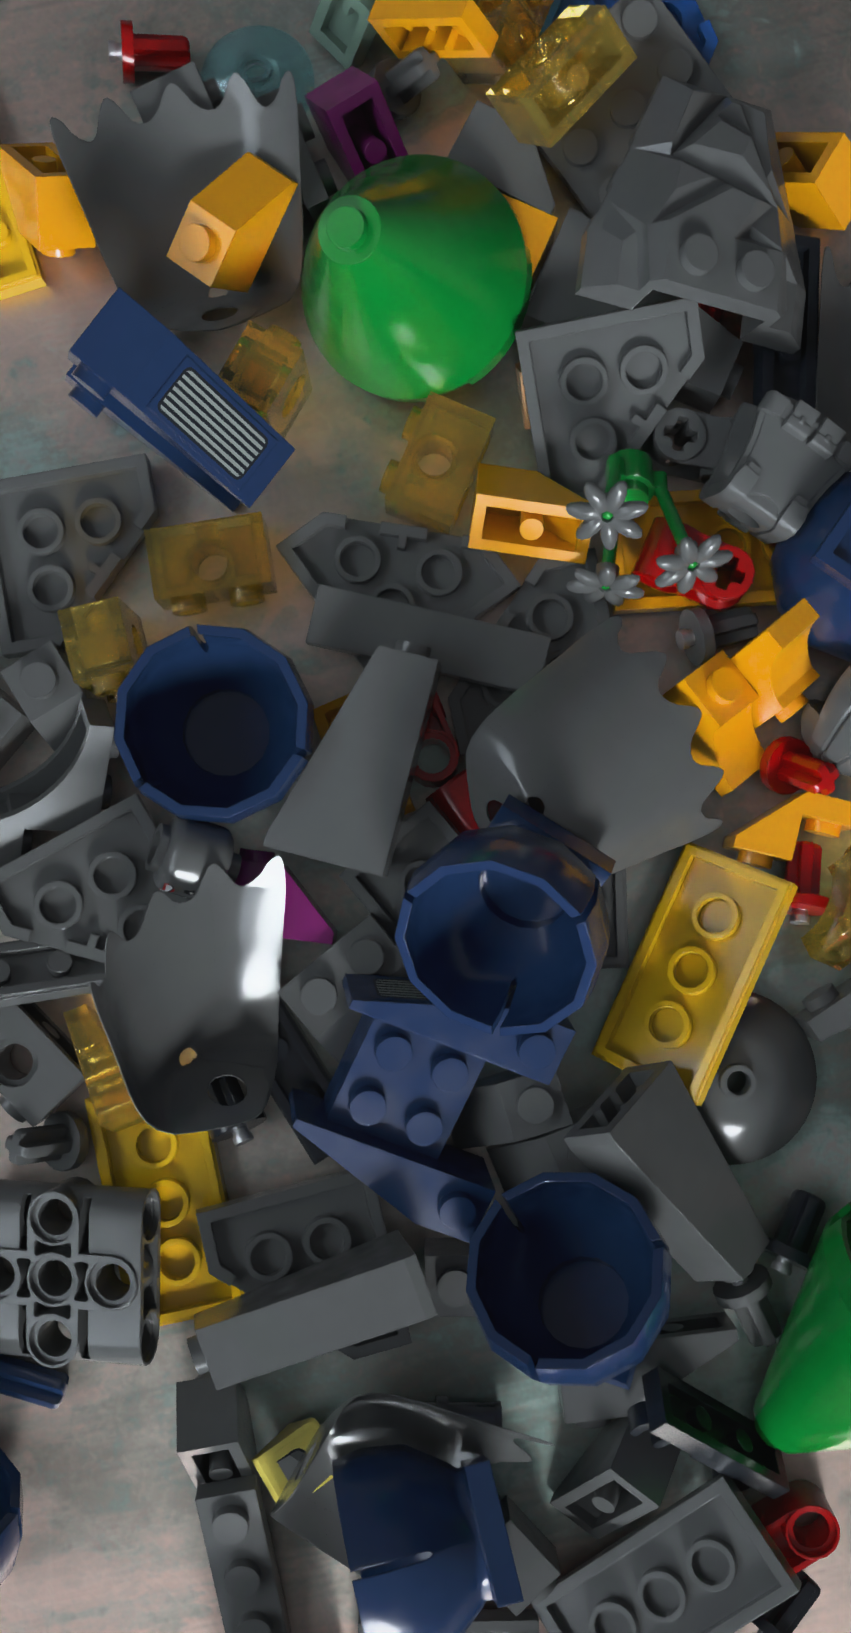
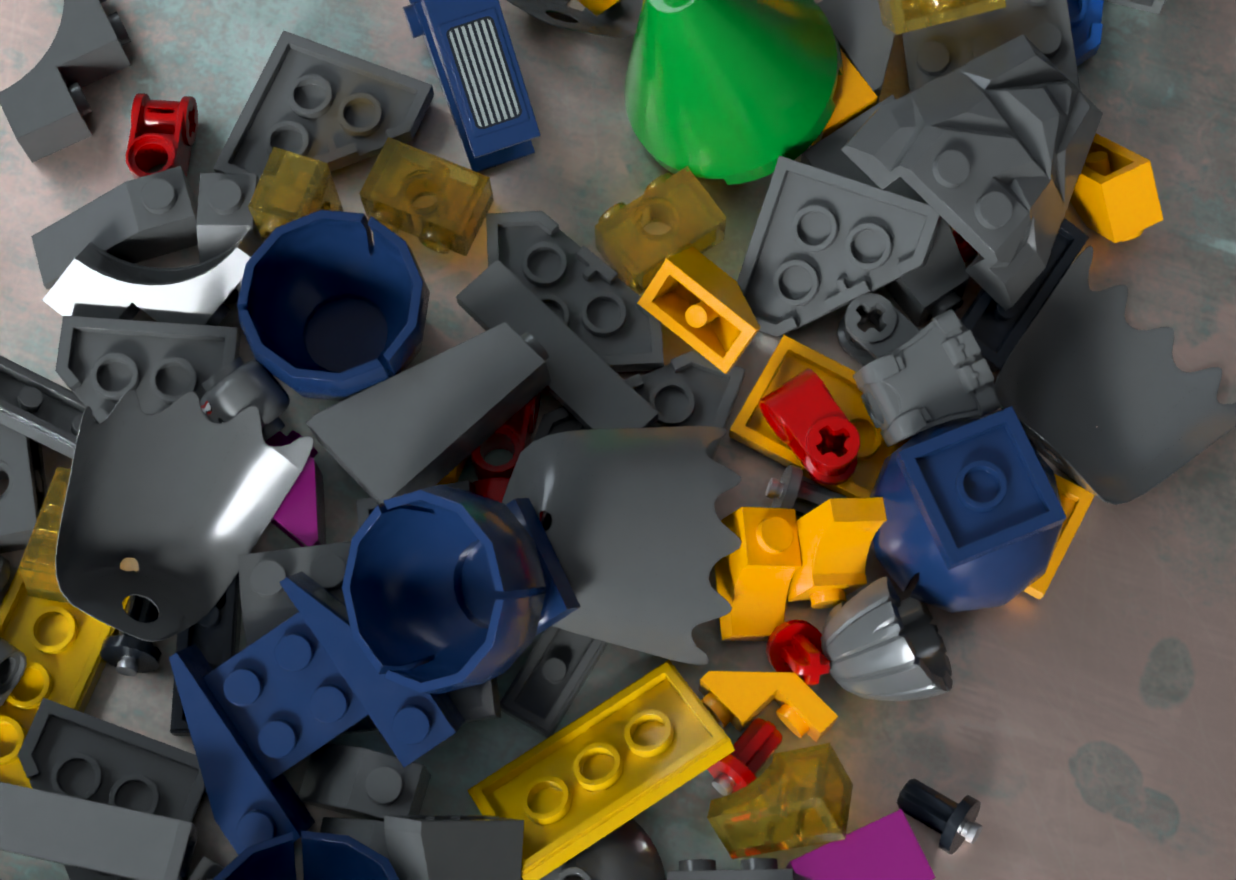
camera: 35 degrees right, 15 degrees down
clear yellow brick [218,320,313,439] -> none
dark grey plant [566,449,733,607] -> none

